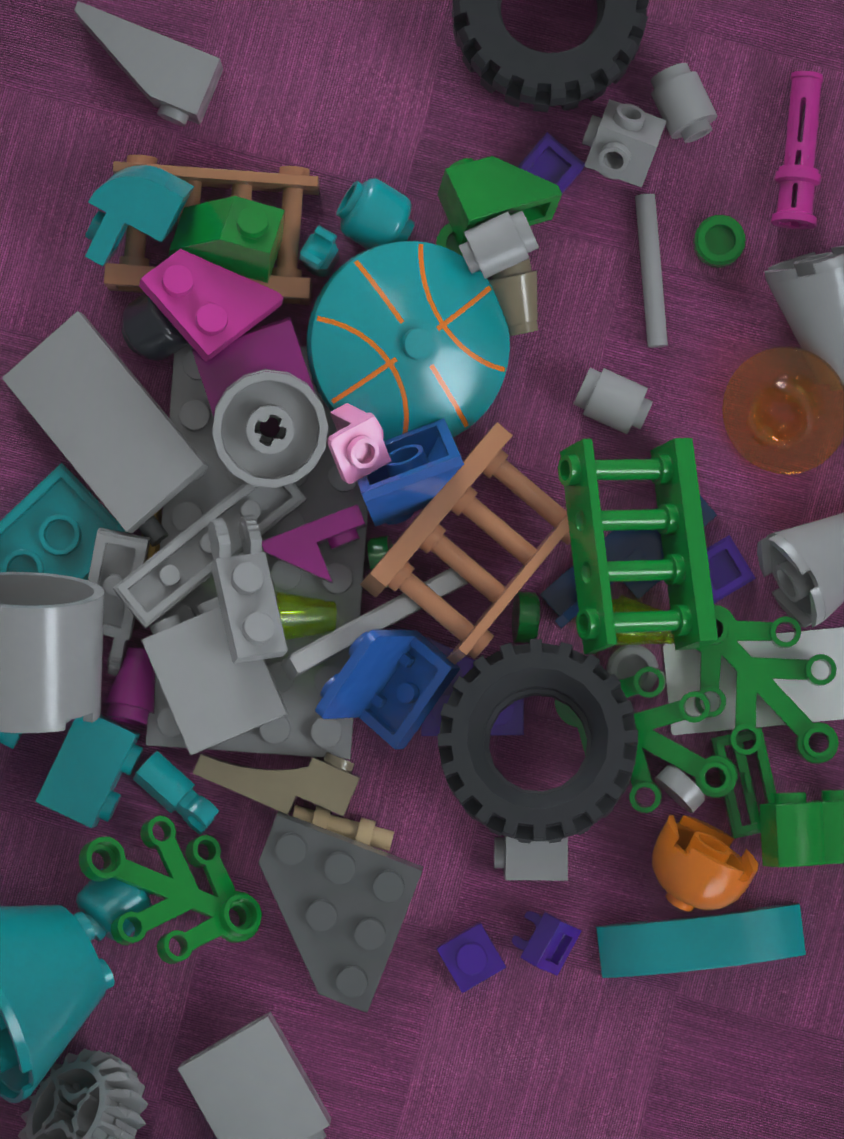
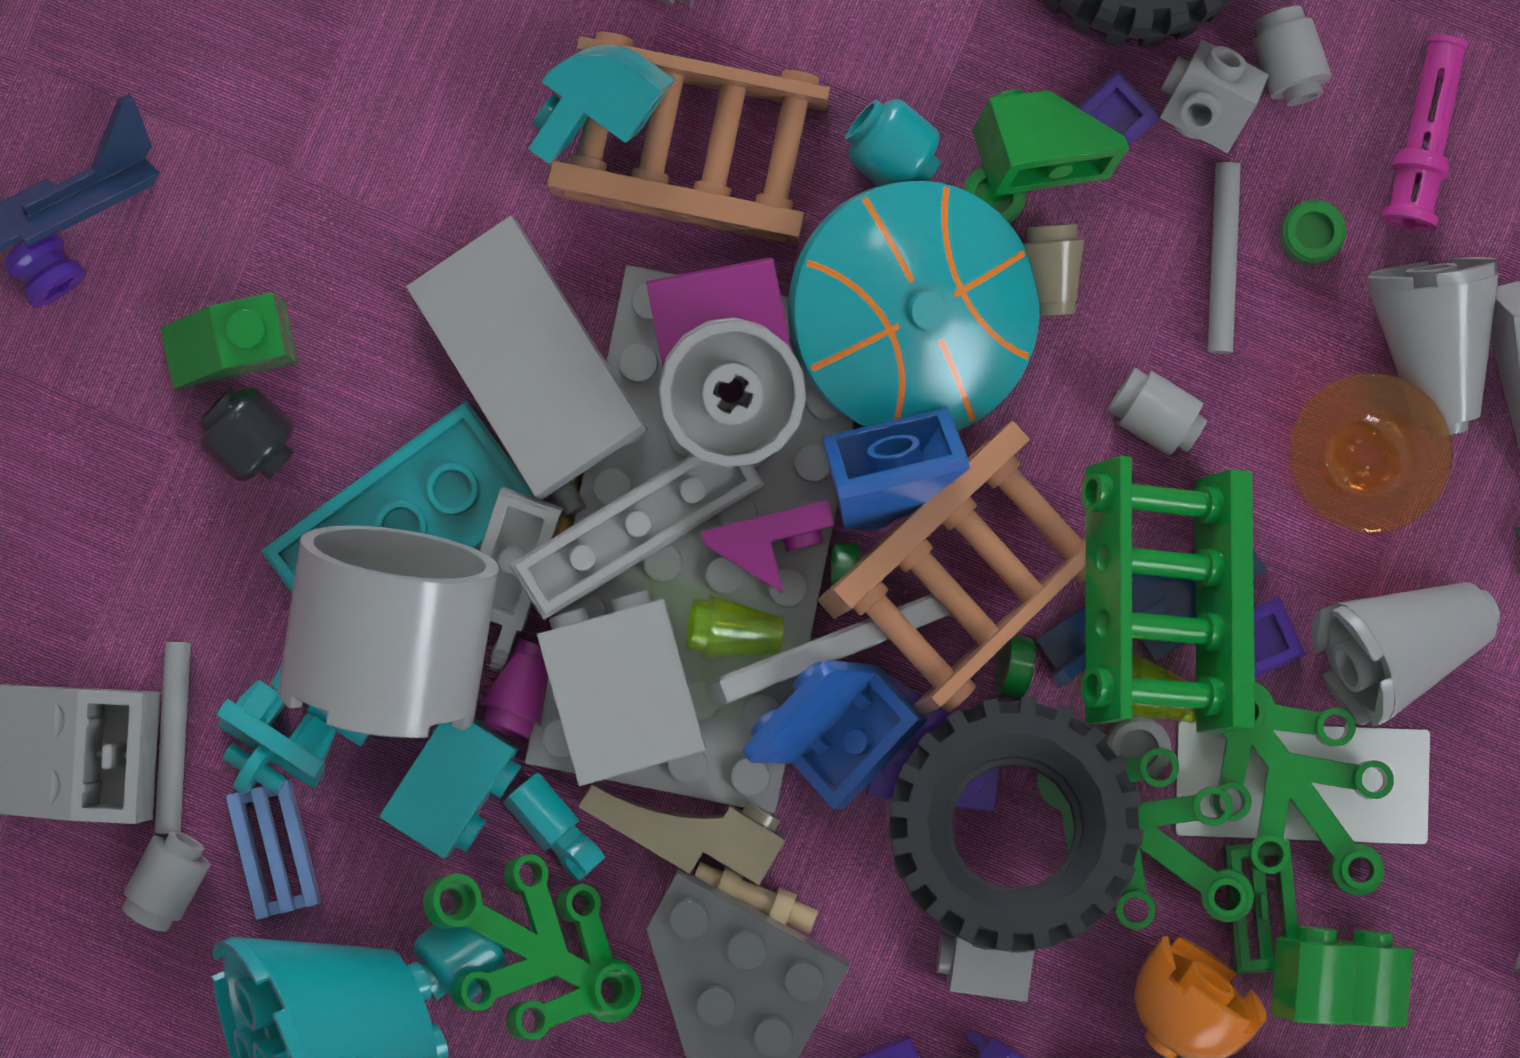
camera: 10 degrees right, 0 degrees up
black head [122,293,189,361] -> none
dark pink wing [139,249,284,362] -> none
green slope [169,196,285,283] -> none
light grey hinge [208,514,288,664] -> none
teal bar [299,225,340,277] -> none
bright pink bracket [327,403,391,484] -> none
light grey brick [459,211,539,279] -> none
light grey tile [655,765,705,813] -> none

